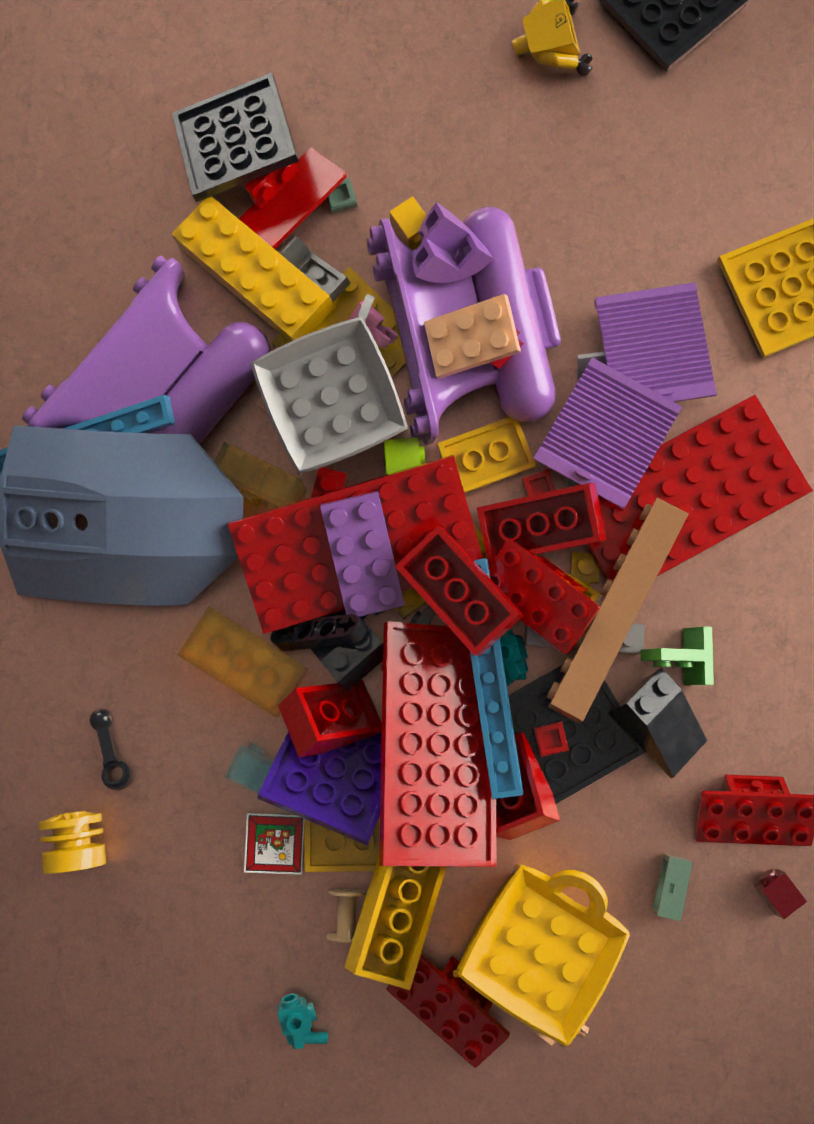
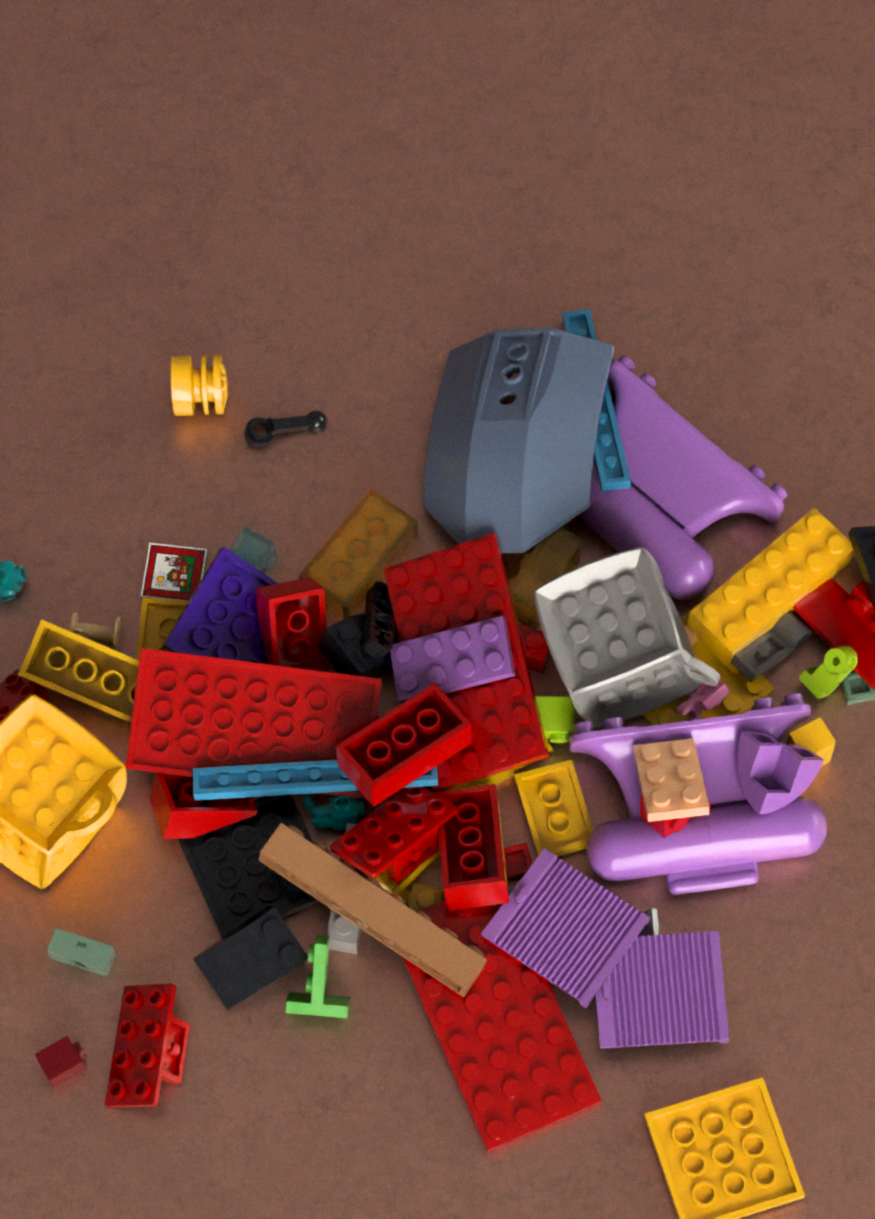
camera: 90 degrees right, 15 degrees down
red tile [533,722,569,757] -> none
none -> lime leg [798,645,858,699]

